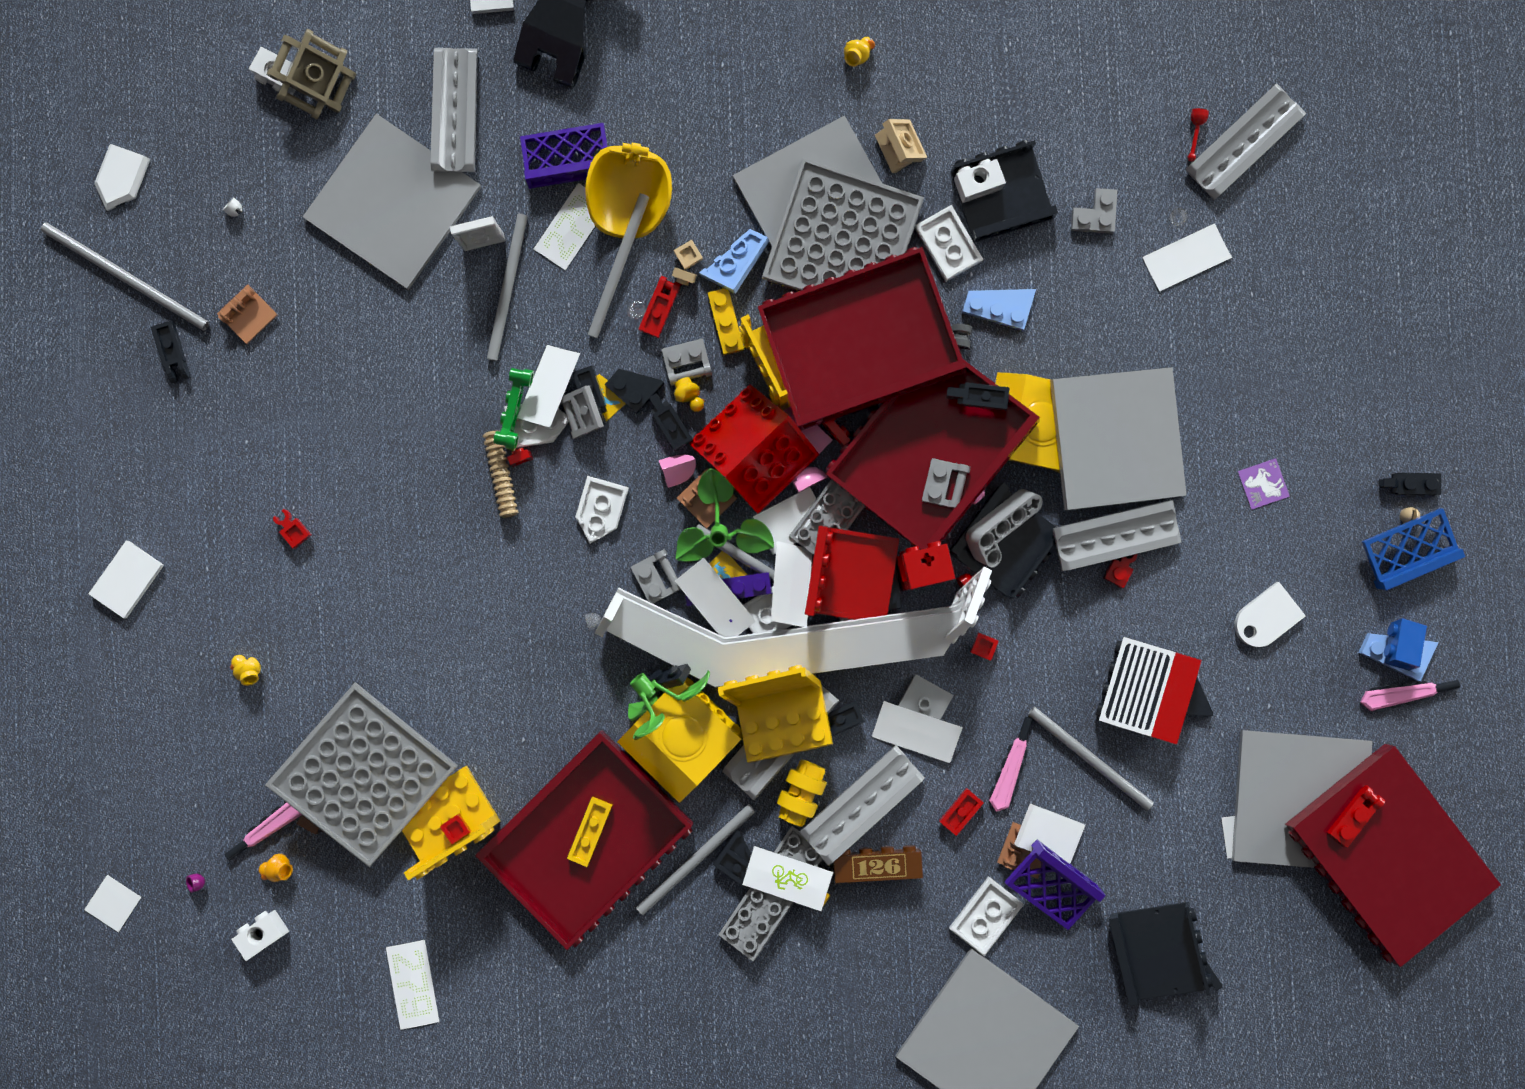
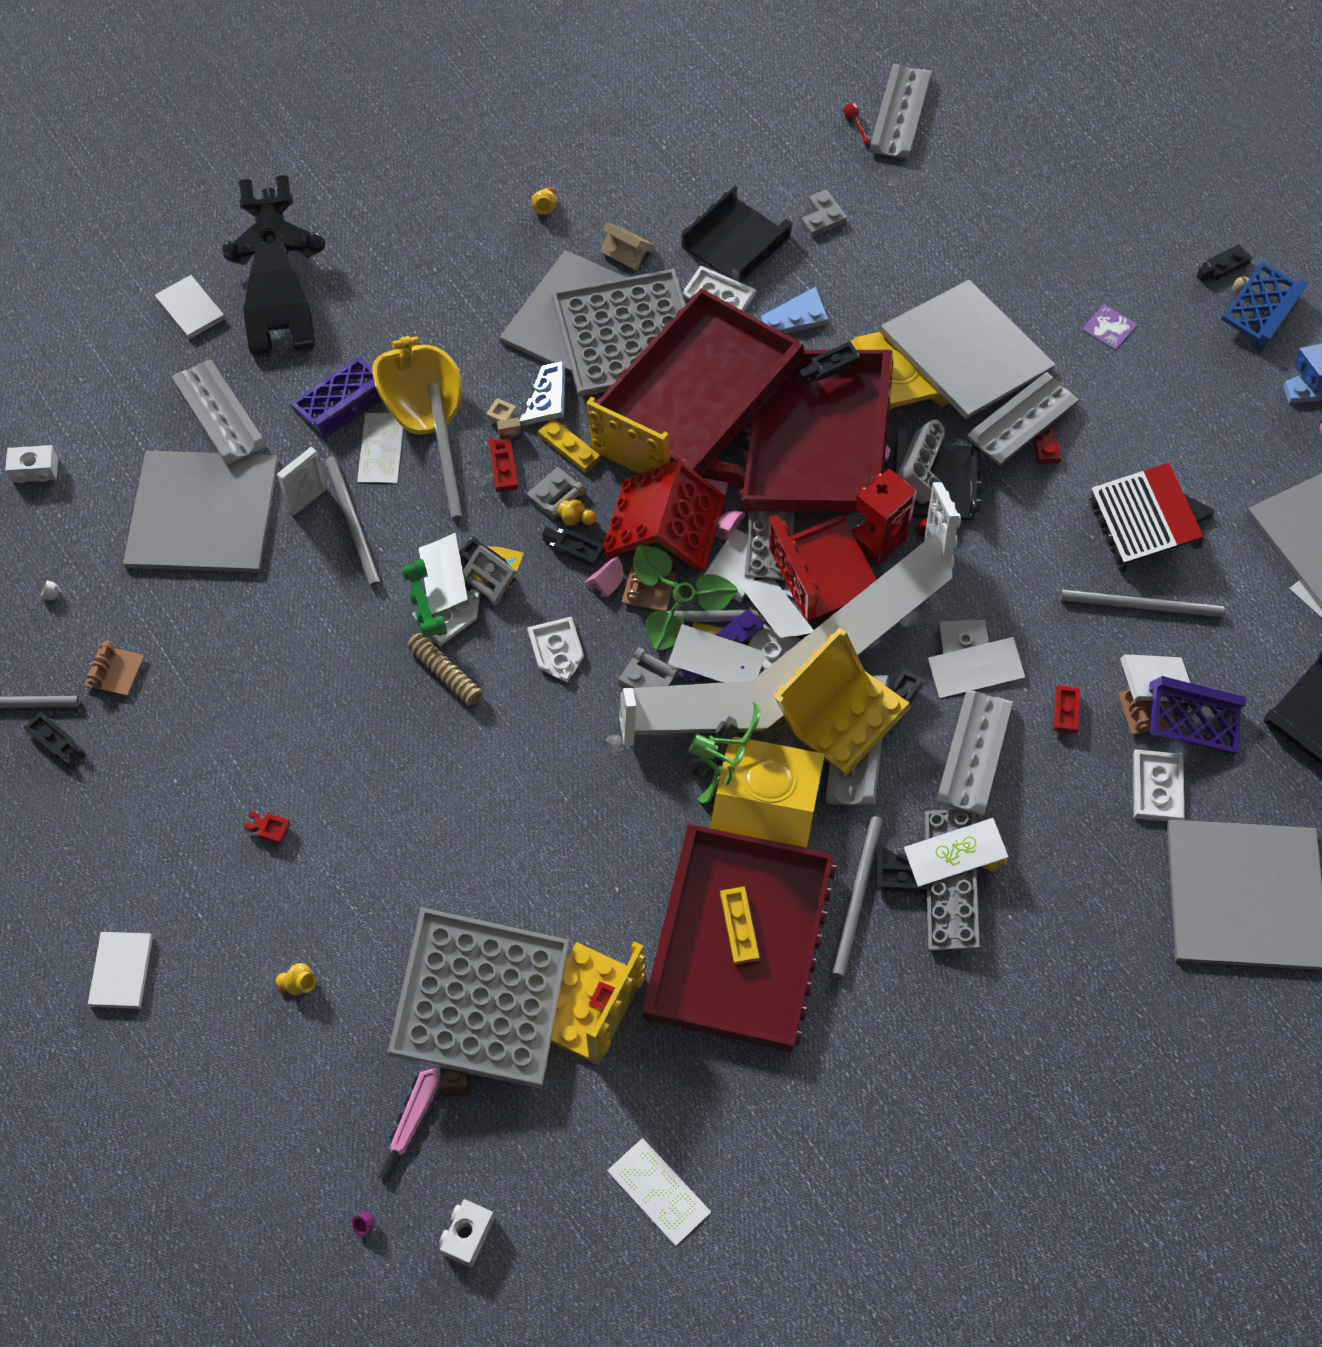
camera: 30 degrees left, 25 degrees down
white sticker [84,875,141,932] -> none
light orange animal [259,854,293,882] -> none
dark tan brick [266,28,356,120] -> none
red plate [507,448,533,467] -> none
black wing [605,369,664,413] -> none
yellow piece [777,759,827,827] -> none
reddish brown brick [833,845,923,883] -> none
light grey plate [922,458,971,509] -> none
white brick [954,159,1006,203] -> none
red plate [970,632,999,661] -> none
bright pink sword [989,716,1033,812] -> none
white sticker [1143,224,1232,291] -> none
white tile [1234,582,1305,647] -> none

